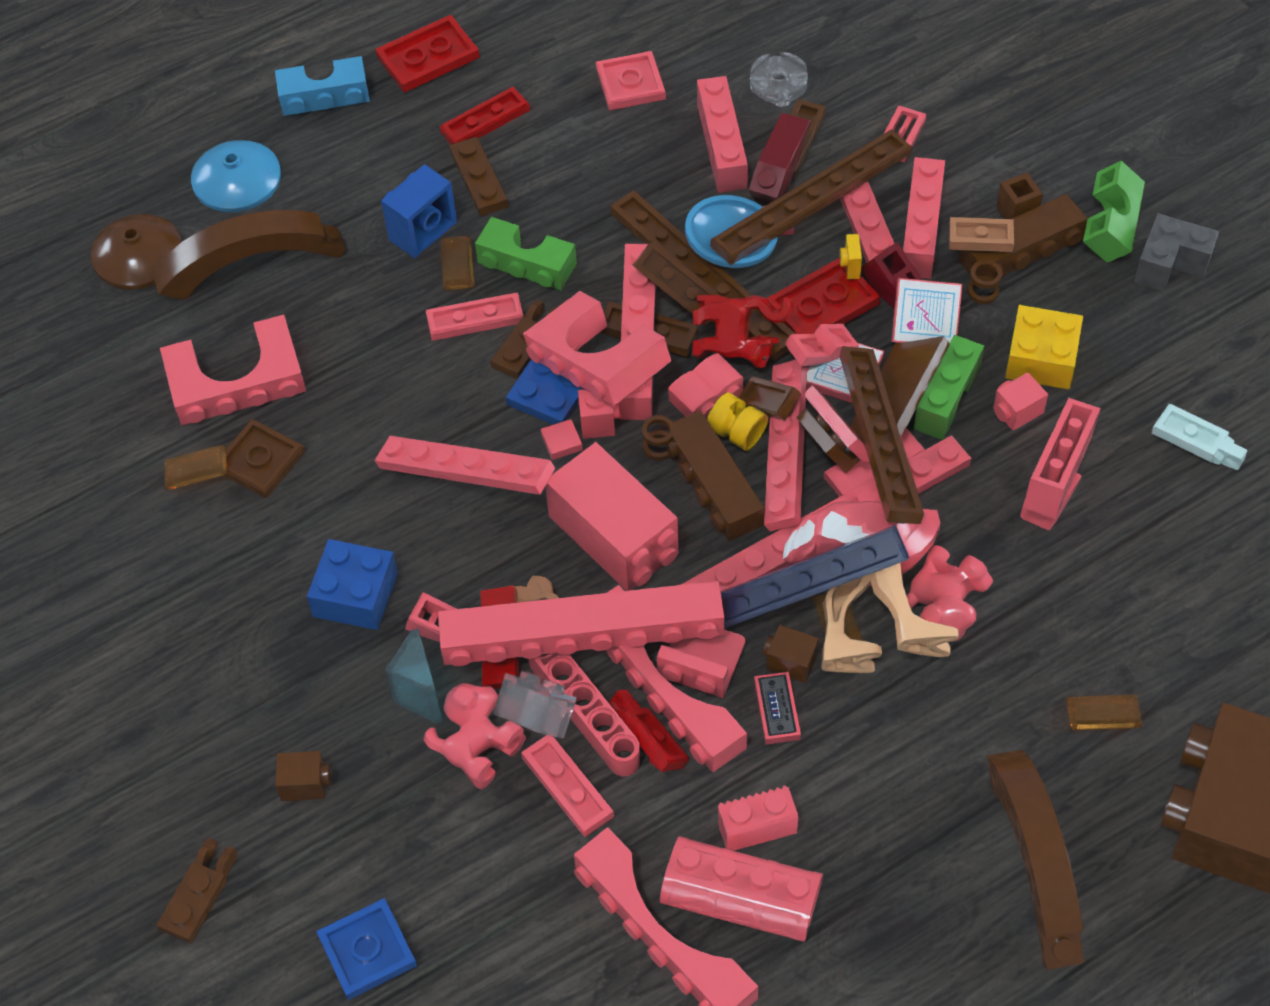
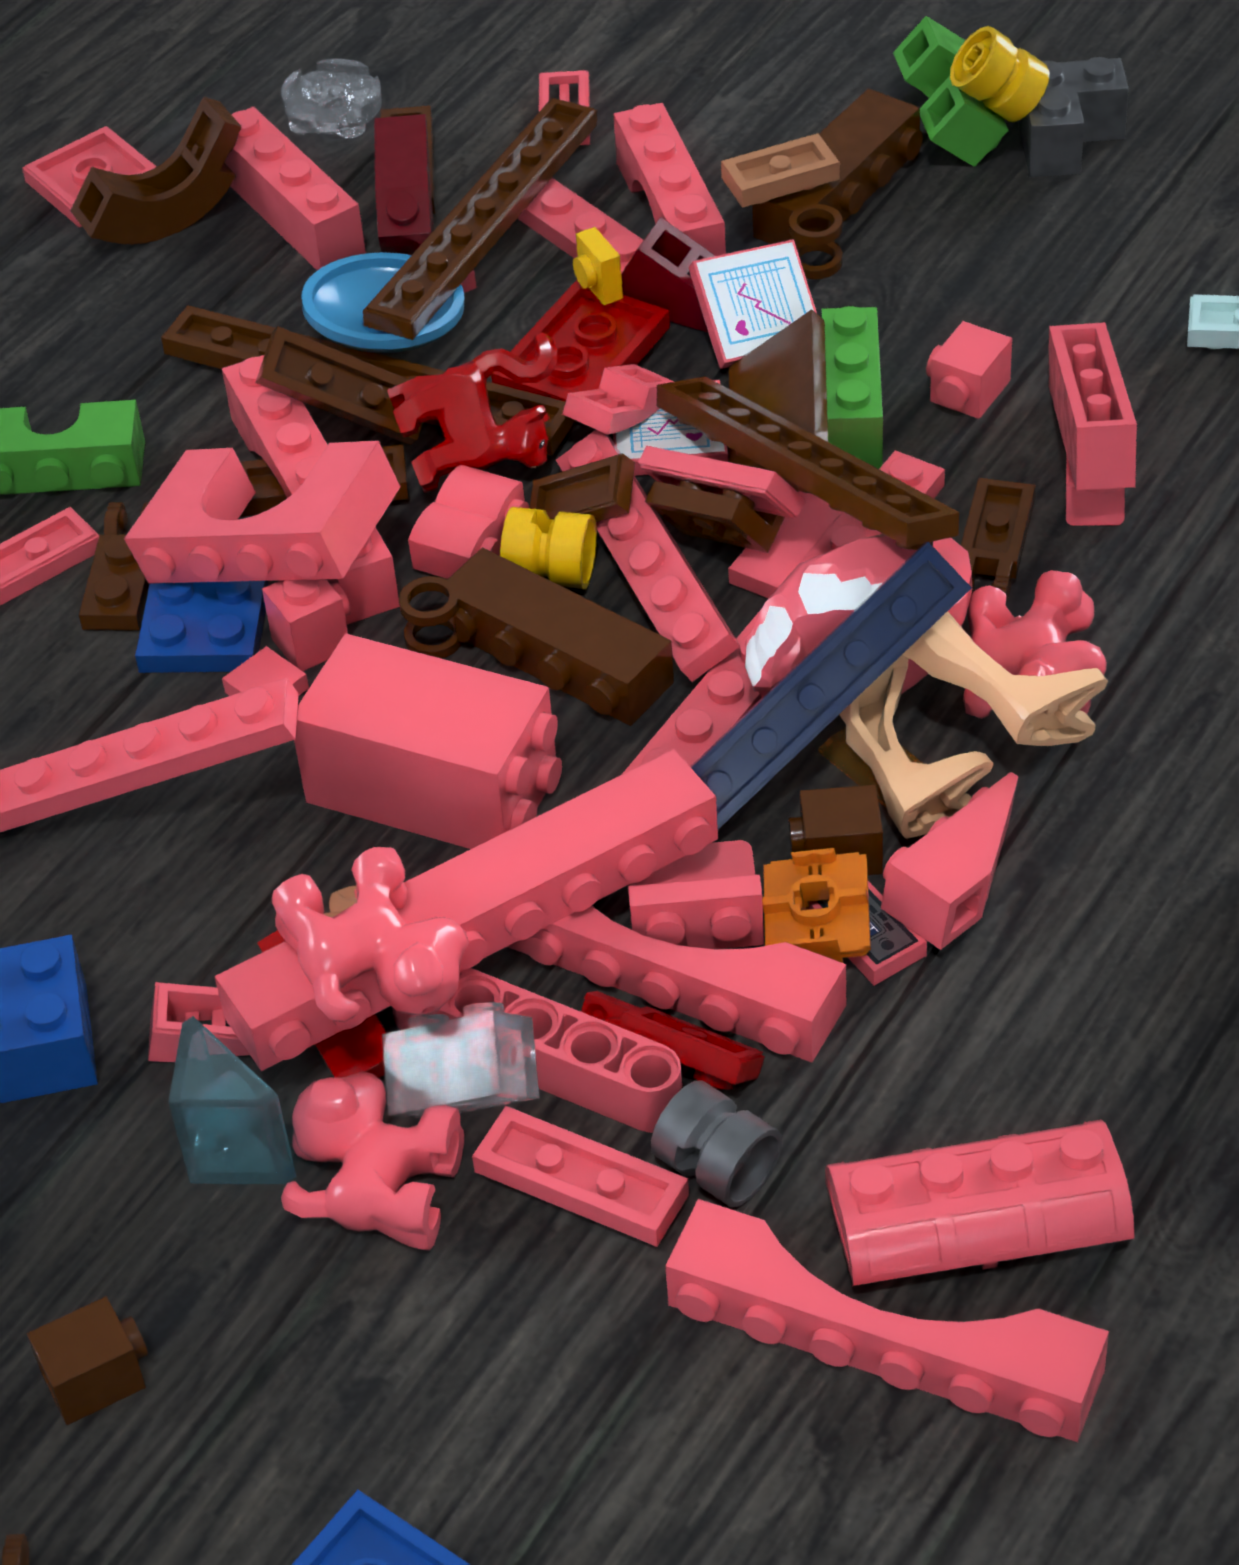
camera: 25 degrees left, 10 degrees down
coral brick [718,785,798,851] -> none
reddish brown brick [996,172,1043,219] -> none
yellow brick [1005,305,1083,389] -> none
none -> reddish brown arch [70,97,242,244]
none -> coral animal [272,847,469,1022]
none -> flat silver wheel [651,1080,782,1207]
none -> orange piece [762,848,871,963]
none -> coral slope [881,772,1018,950]
none -> yellow wheel [950,26,1049,123]
none -> reddish brown hinge [961,477,1036,607]

